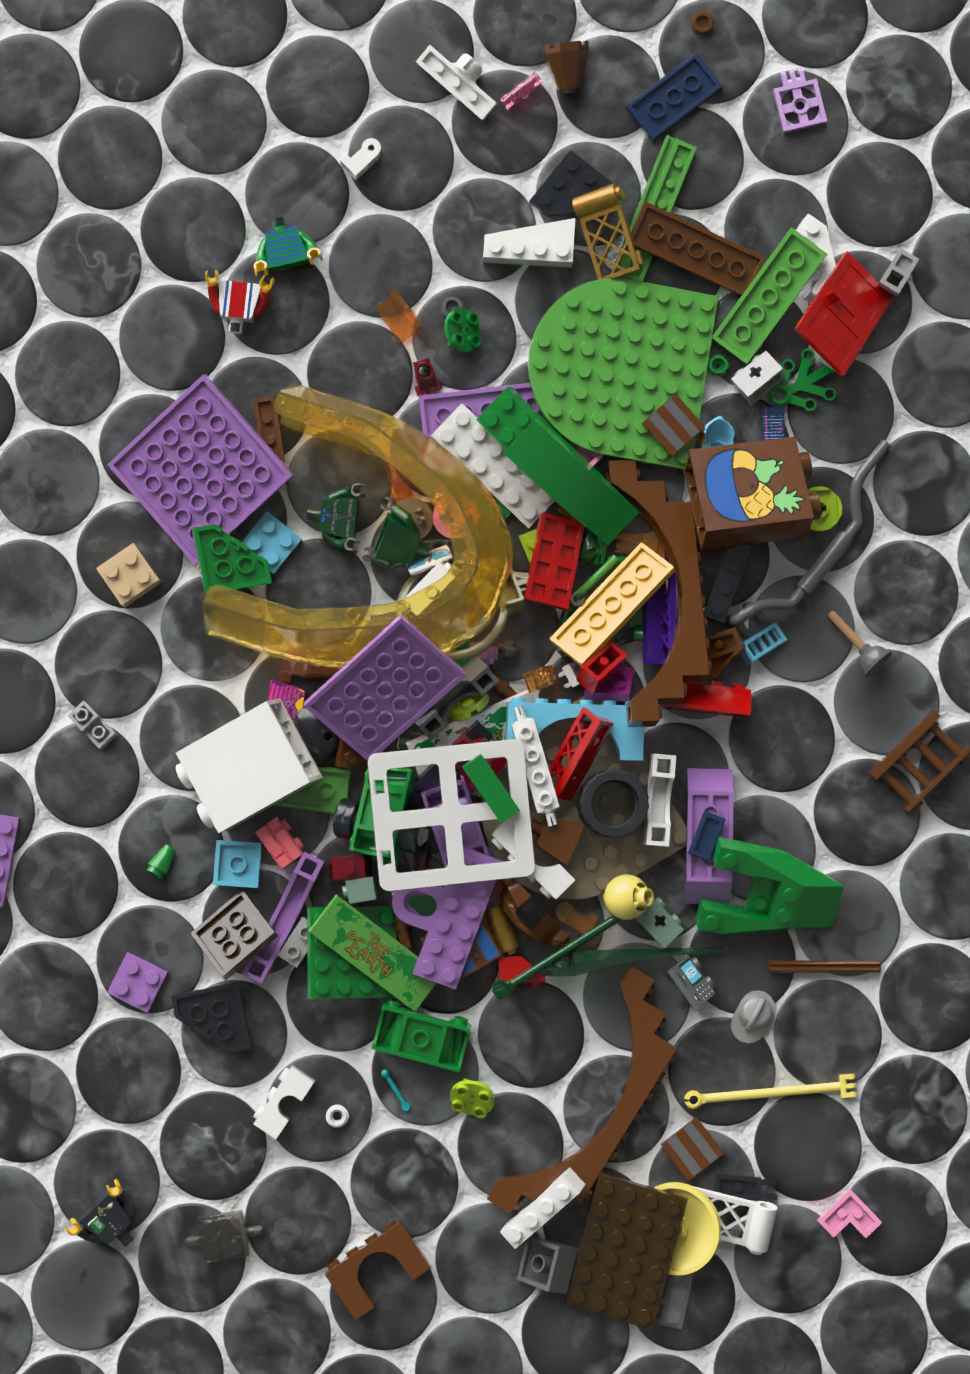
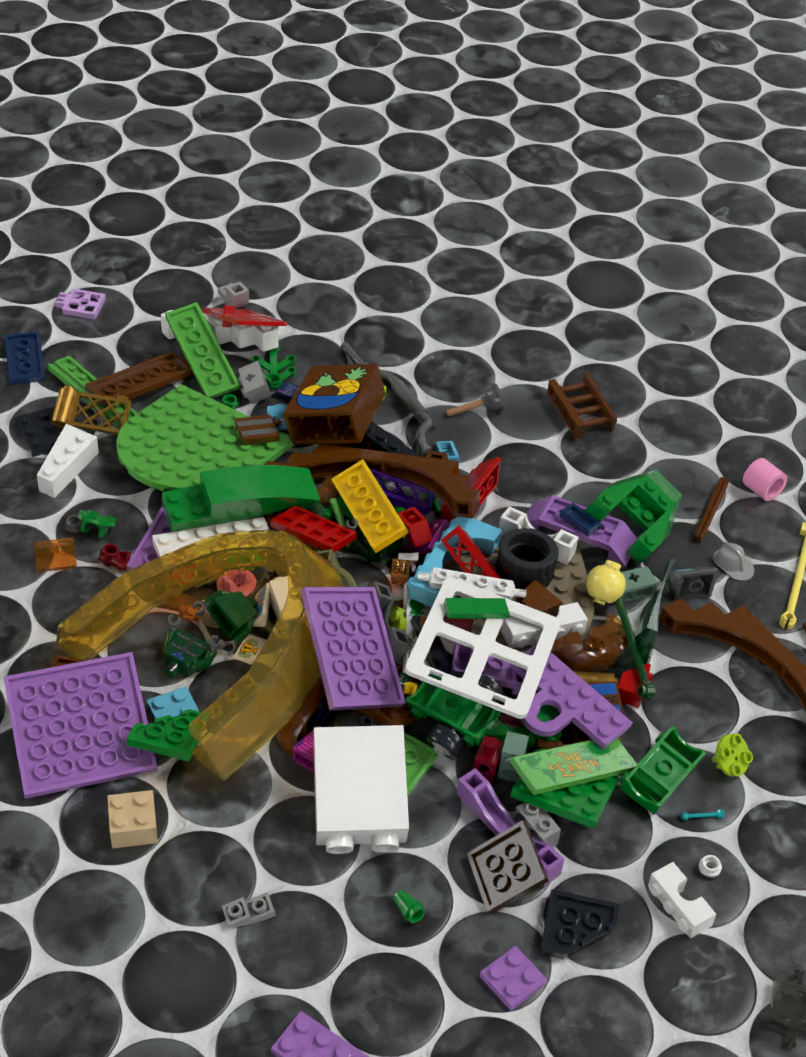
camera: 70 degrees left, 40 degrees down
medium azure plate [213,840,262,888] -> none
coral brick [255,817,305,869] -> none
none -> white sticker [232,634,267,665]
none -> bright pink piece [743,458,788,501]

